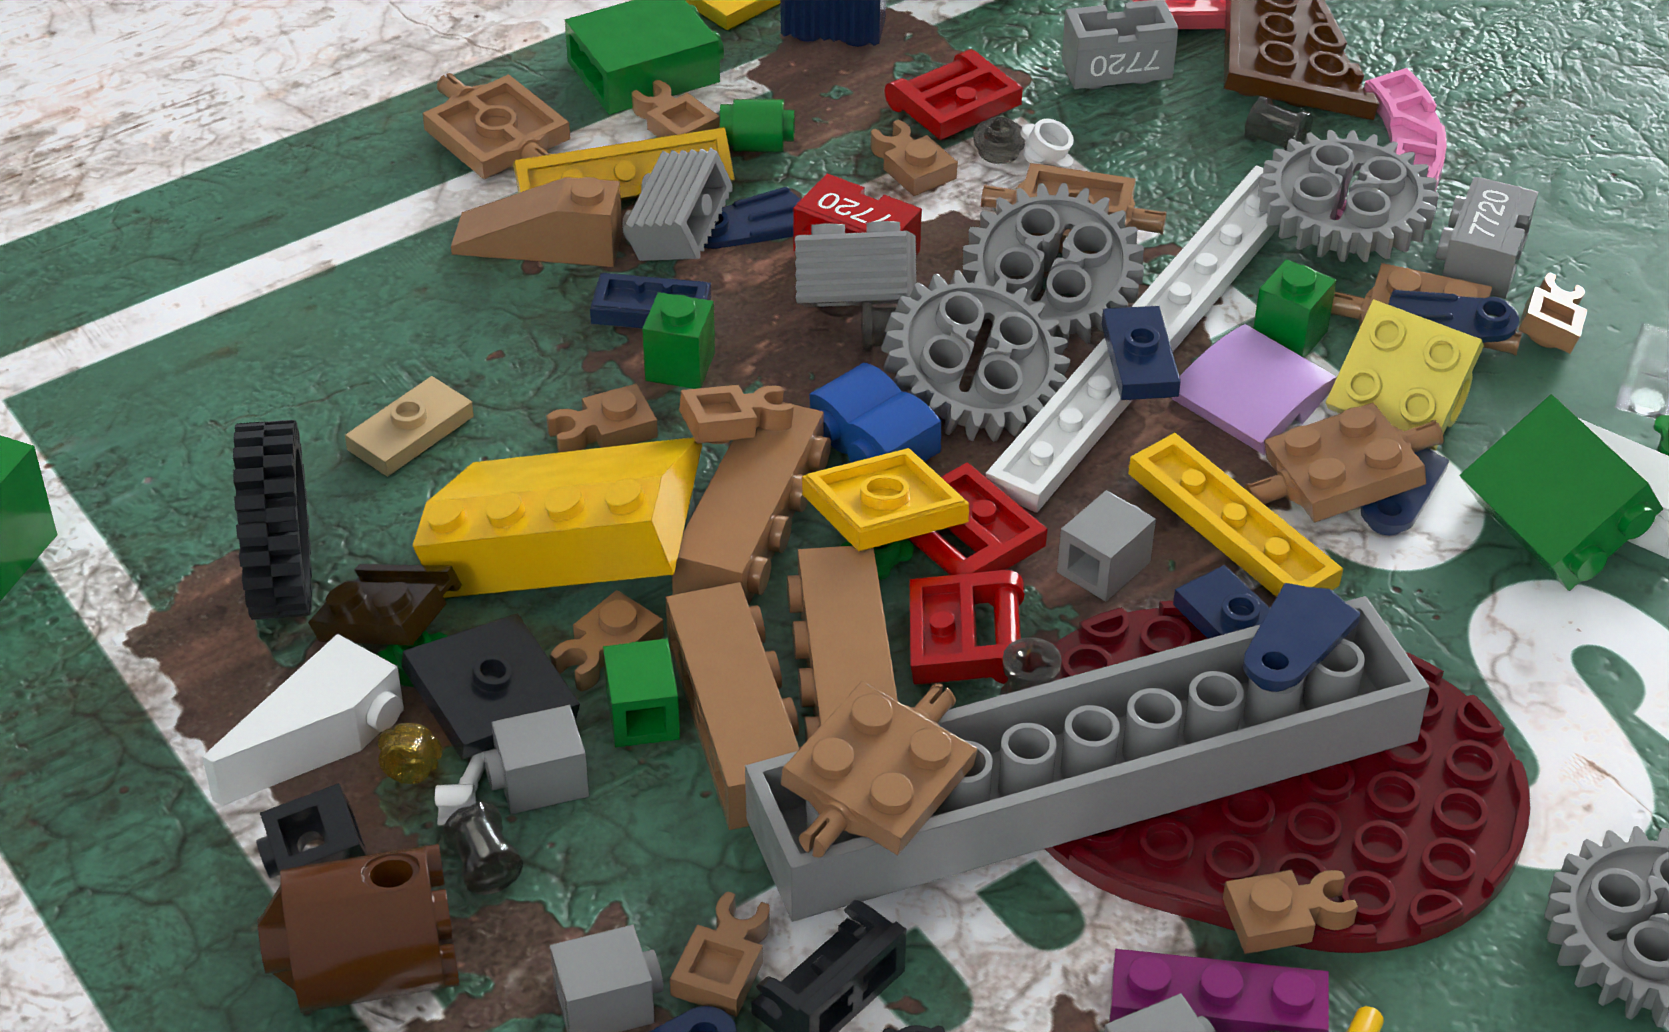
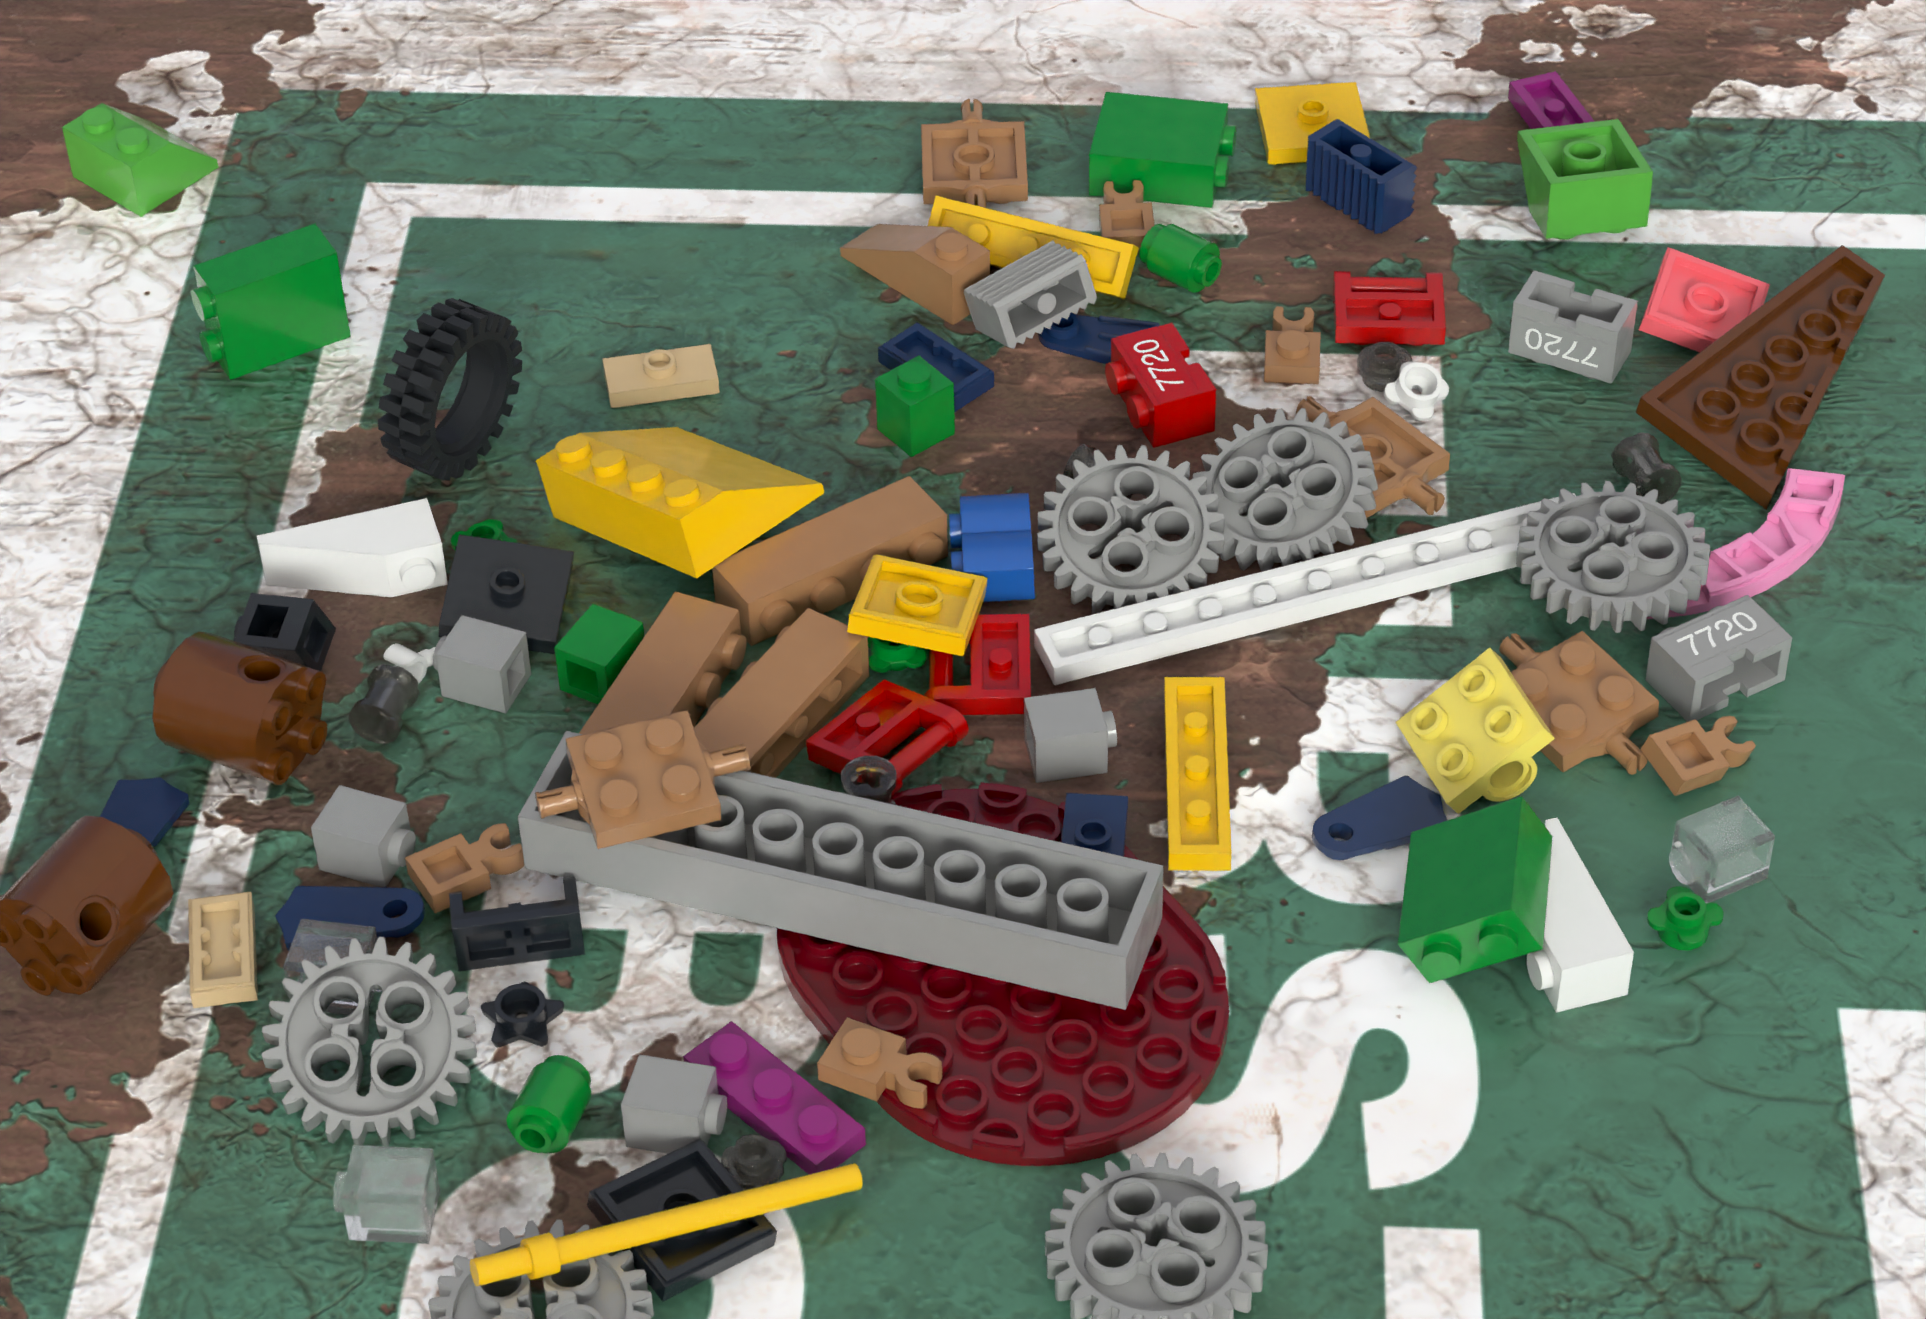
camera: 40 degrees right, 0 degrees up
dark brown plate [308,564,462,645] -> none
clear yellow plate [378,723,443,784] -> none
medium nougat plate [546,383,658,453] -> none
medium nougat plate [550,590,664,692] -> none
medium nougat plate [679,385,794,444] -> none
light grey brick [795,221,916,307] -> none
dark blue plate [1101,306,1181,400] -> none
lavender slope [1172,324,1337,455] -> none
dark blue piece [1243,583,1361,692] -> none
medium nougat plate [1245,403,1444,523] -> none
green brick [1253,259,1337,358] -> none
dark blue piece [1388,290,1519,343] -> none

